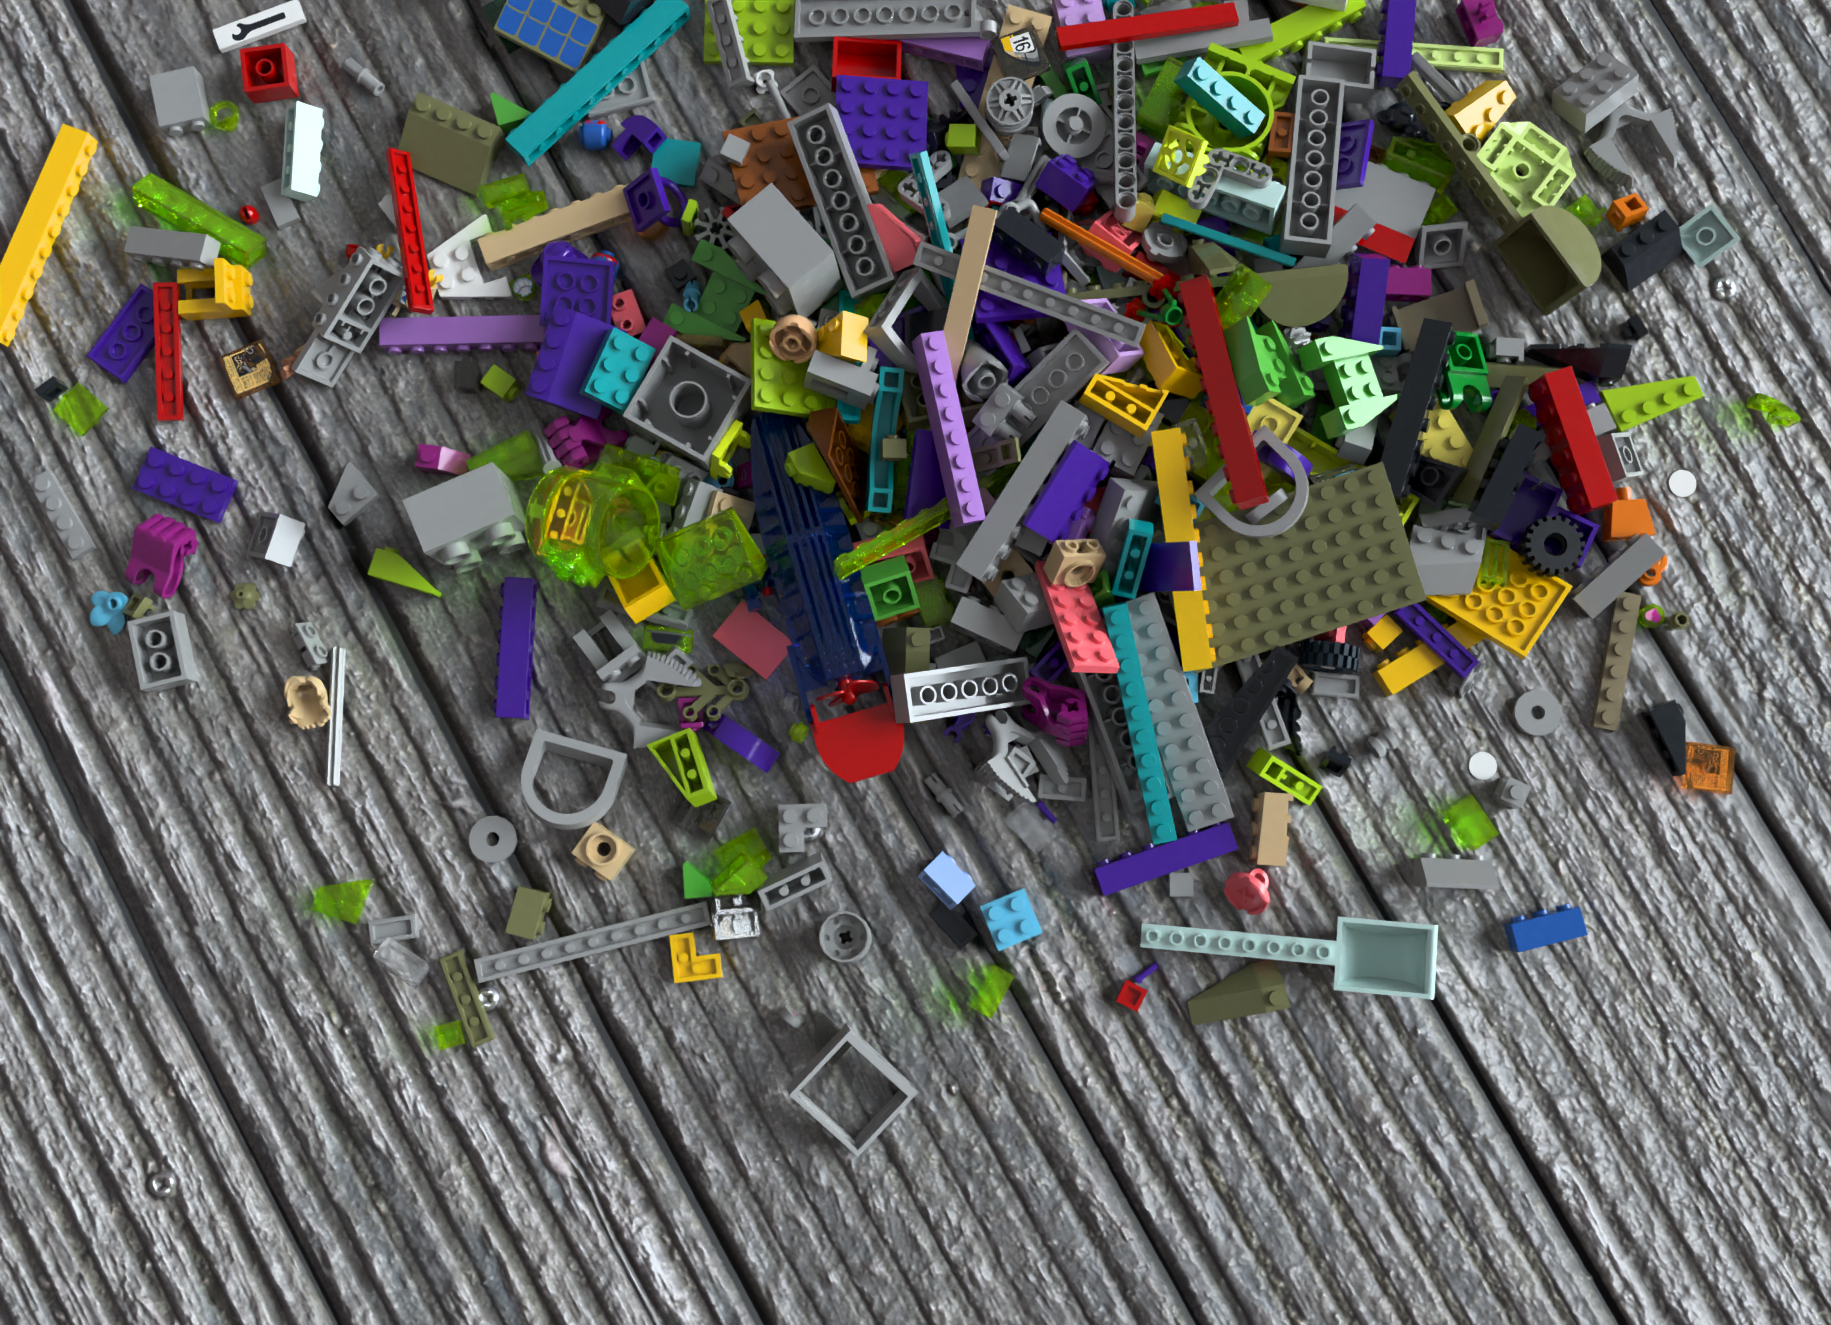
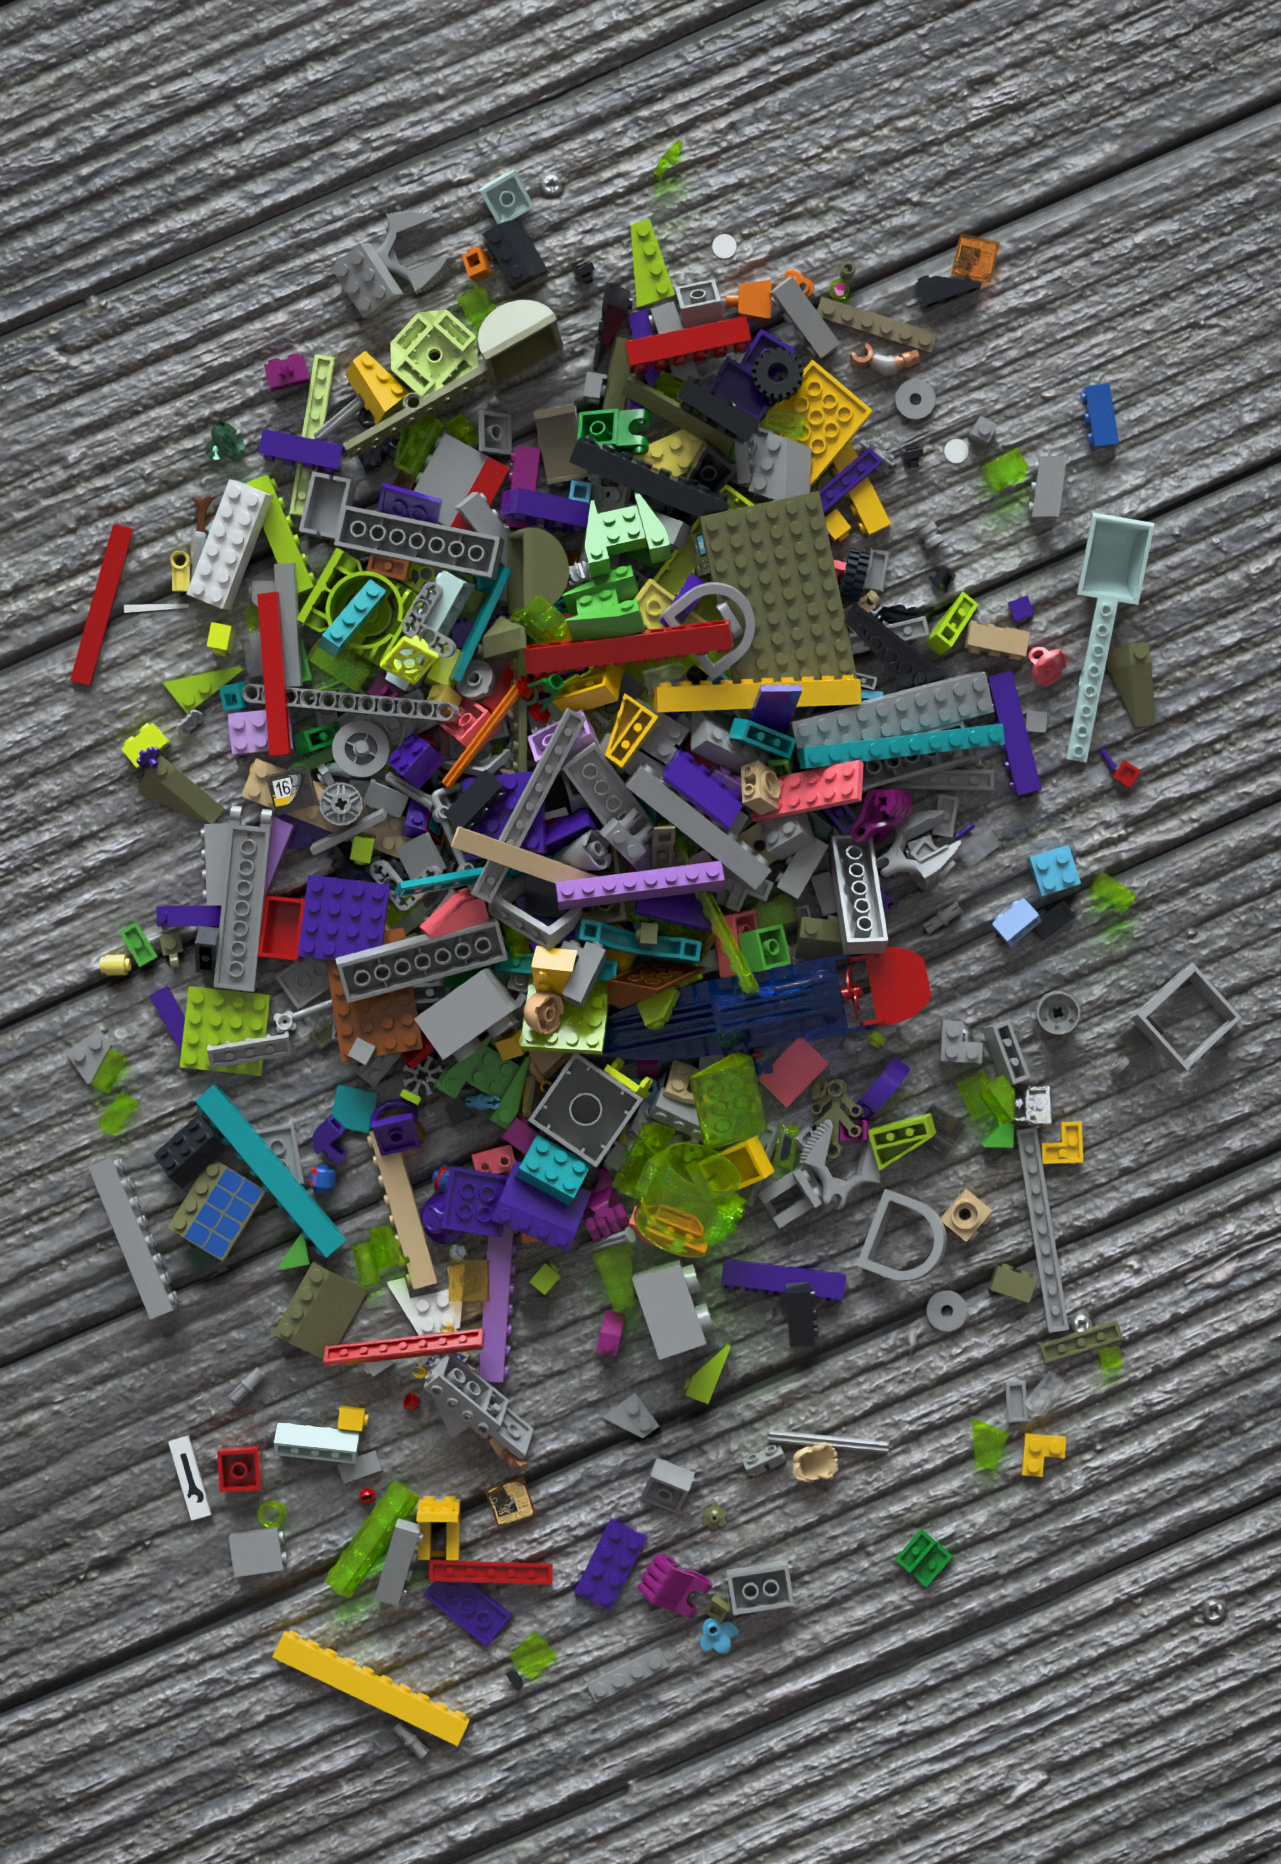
camera: 80 degrees left, 5 degrees up
none -> yellow brick [337,1406,369,1431]
none -> clear yellow tile [449,1260,490,1302]
none -> black brick [785,1282,819,1347]
none -> nougat piece [850,343,921,376]
none -> green slope [895,1528,954,1588]
none -> black tile [900,445,924,469]
none -> dark purple tile [1008,595,1034,622]
none -> yellow plate [1021,1433,1066,1477]

